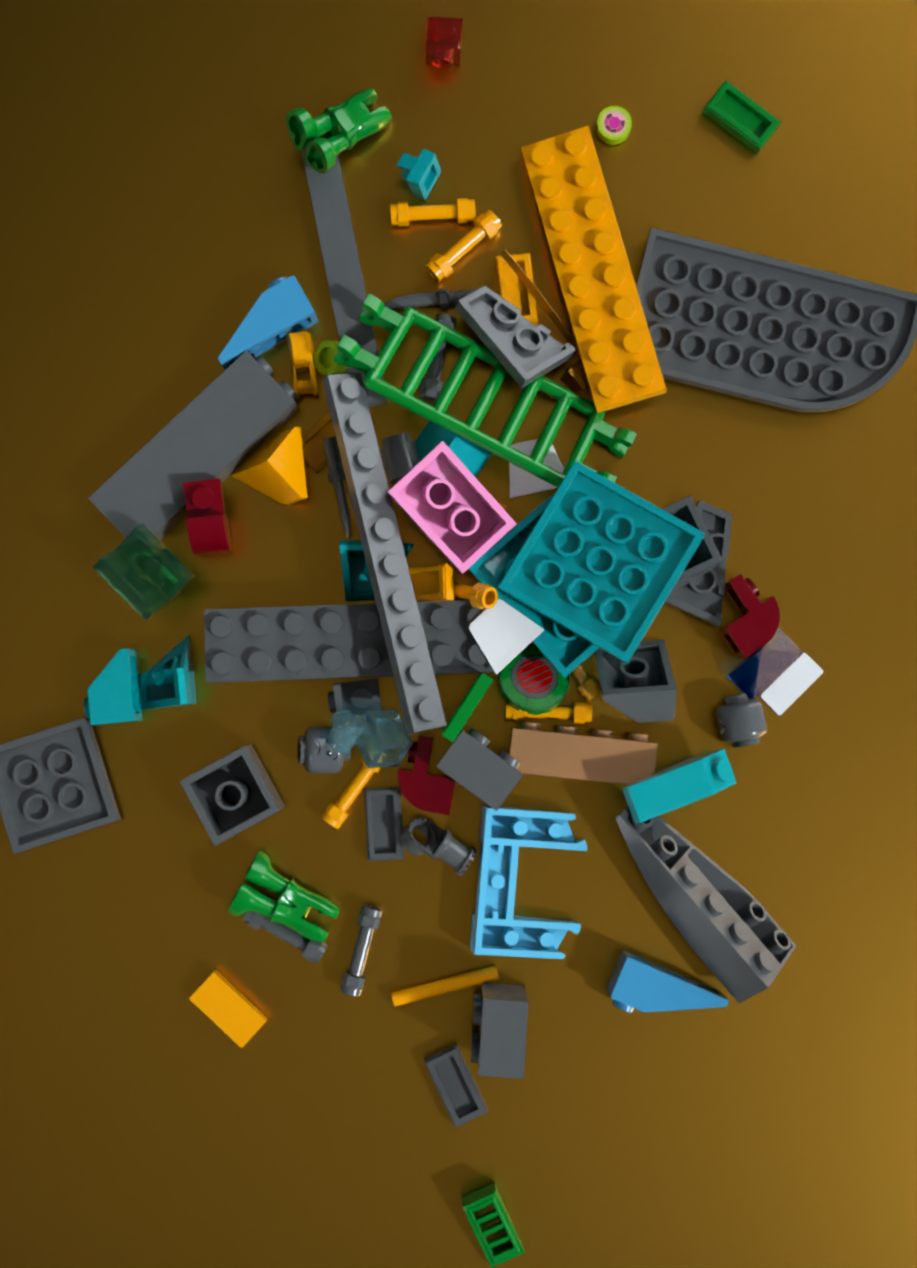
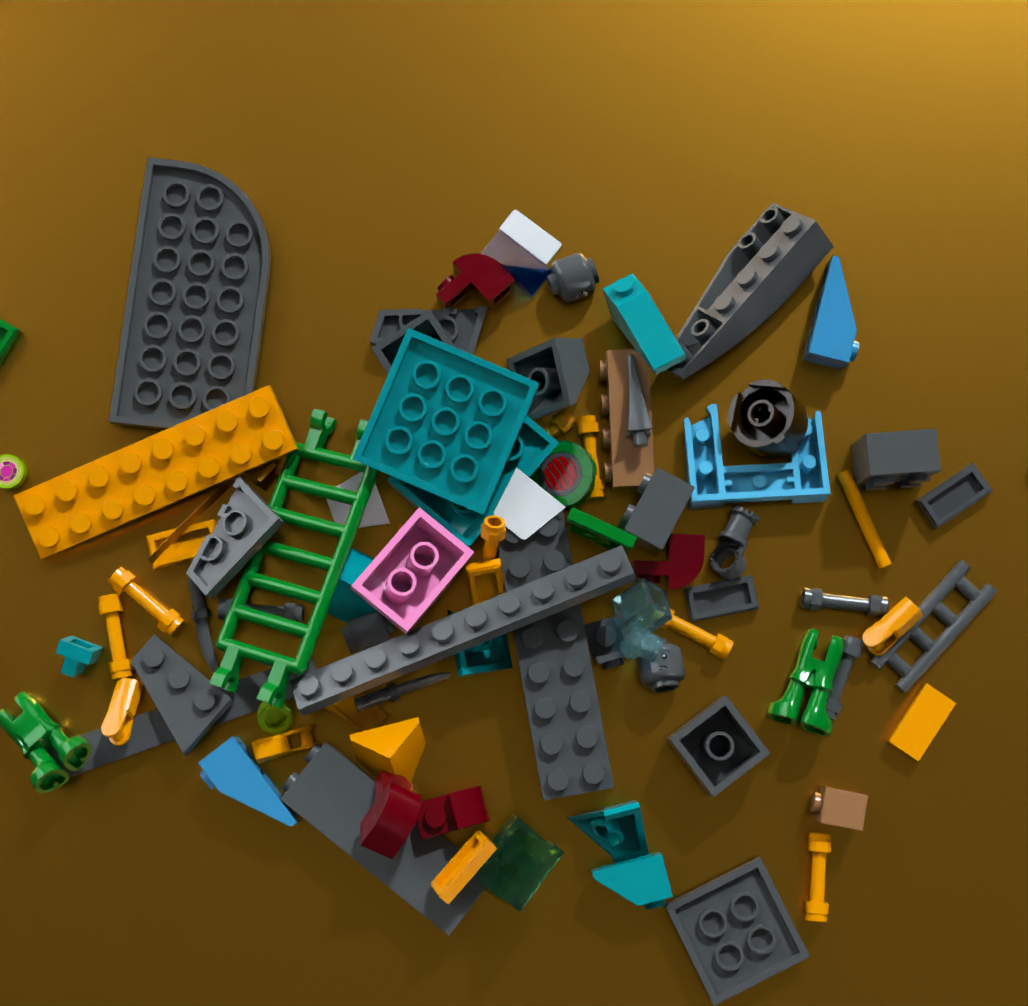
camera: 100 degrees left, 5 degrees down
none -> light orange bar [101,678,143,746]
none -> dark grey wing [131,634,234,756]
none -> dark red brick [360,769,422,859]
none -> light orange tile [430,829,497,905]
none -> dark grey piece [626,354,653,448]
none -> dark brown brick [728,379,808,458]
none -> light orange bar [805,832,832,922]
none -> medium nougat brick [810,786,868,831]
none -> light orange bar [862,597,923,656]
none -> dark grey bar [869,560,997,694]

